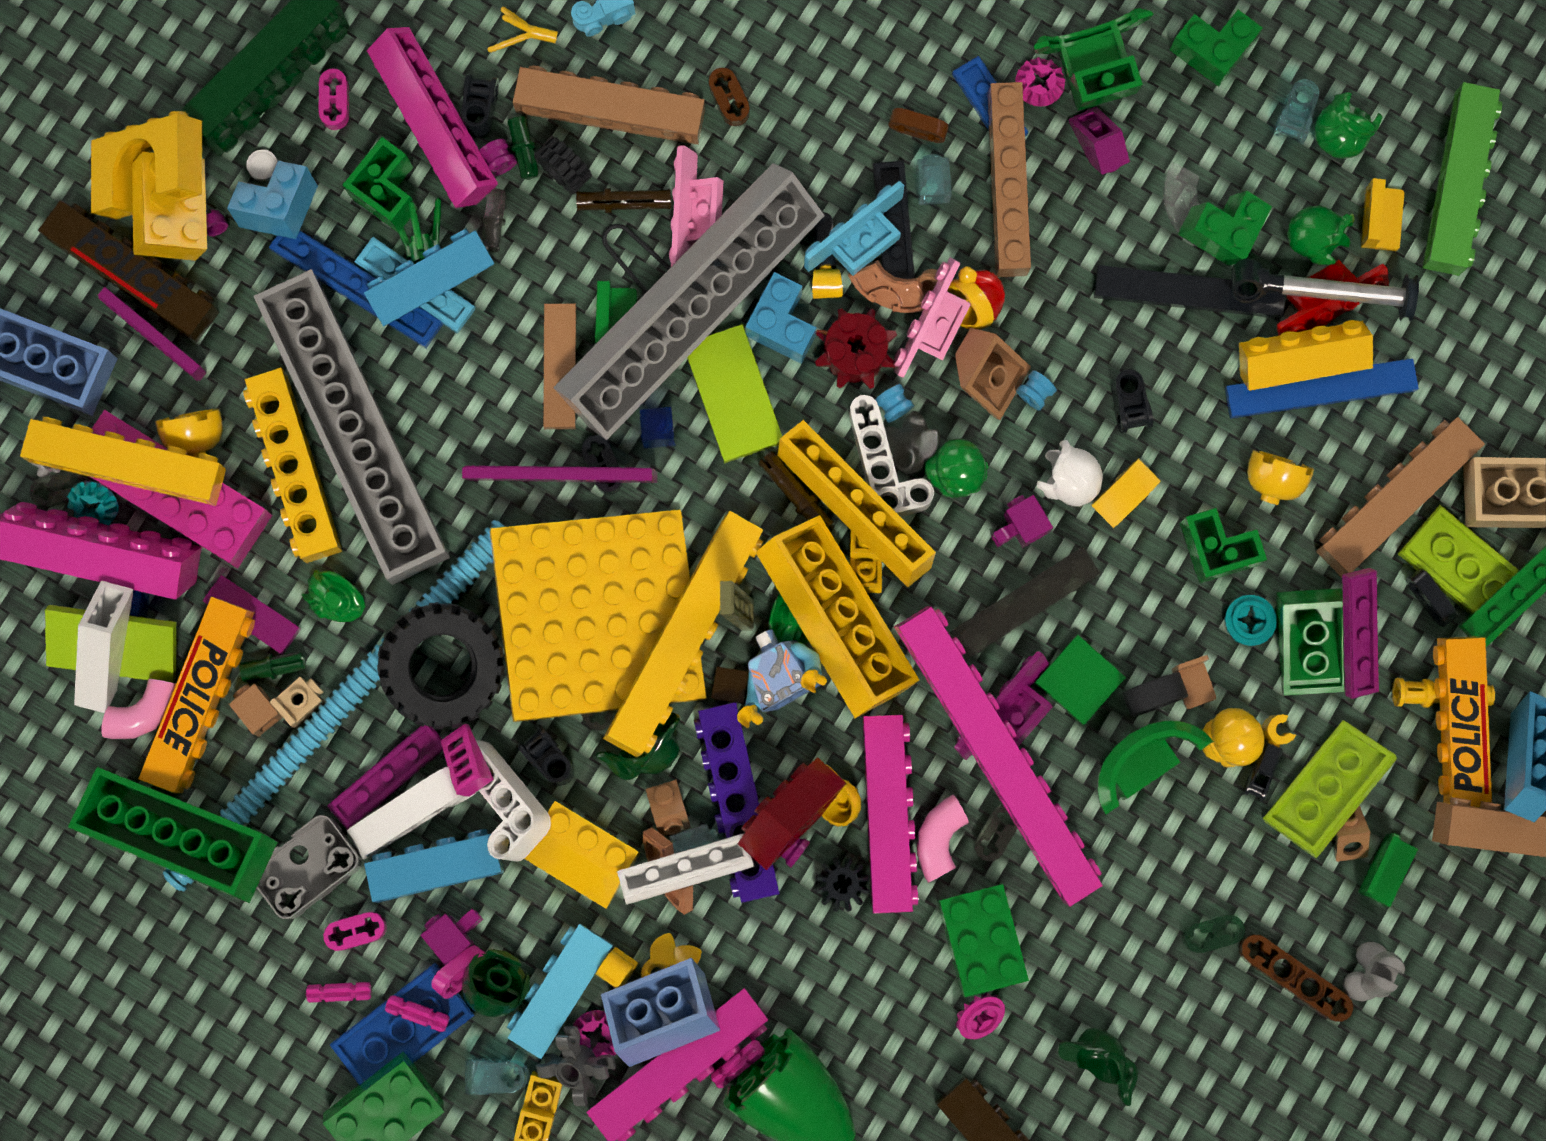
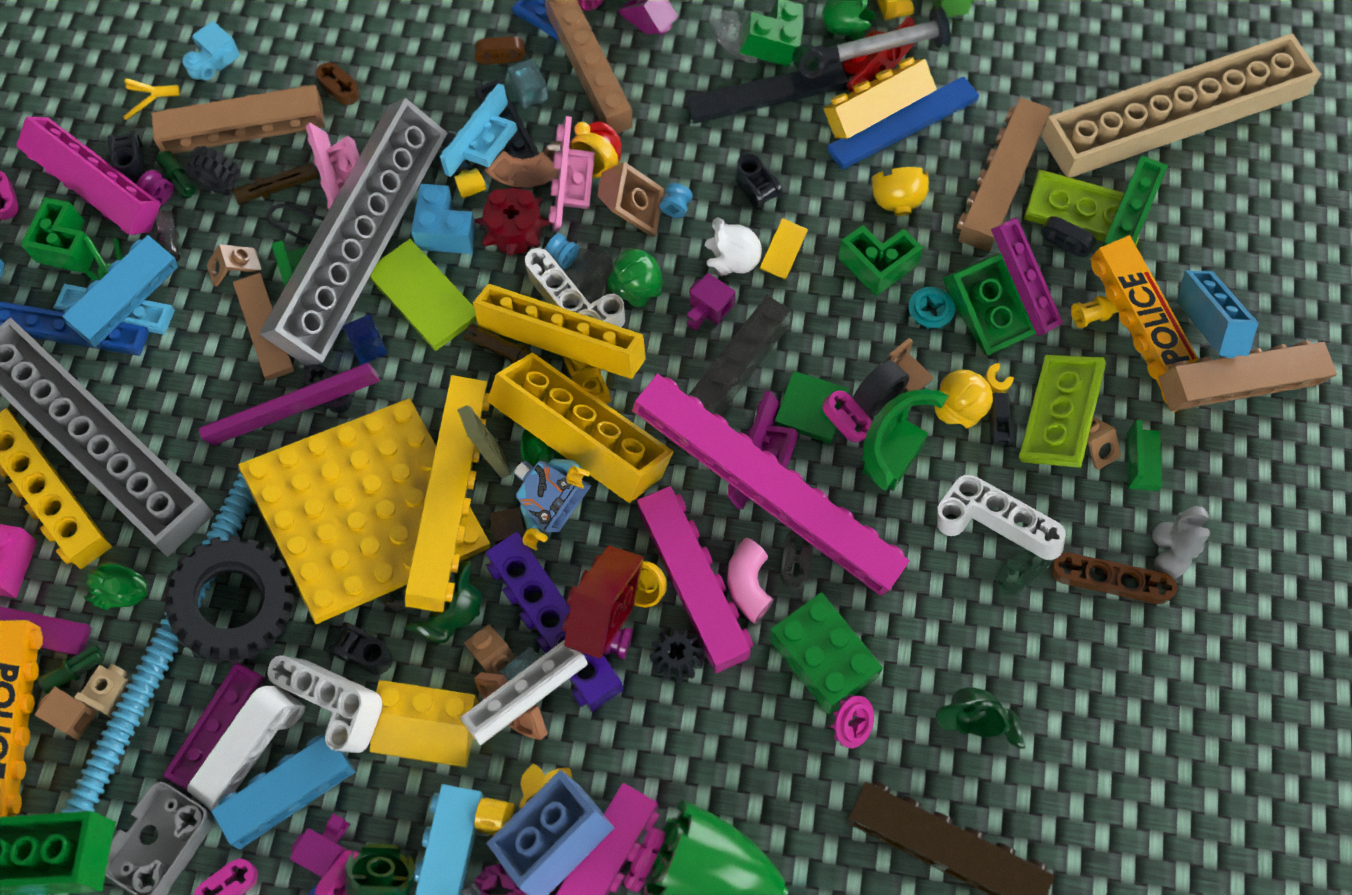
camera: 20 degrees left, 15 degrees down
dark pink slope [441,724,494,797] -> none
none -> medium nougat bracket [207,244,261,286]
none -> dark pink beam [822,390,872,443]
none -> white beam [937,475,1066,560]

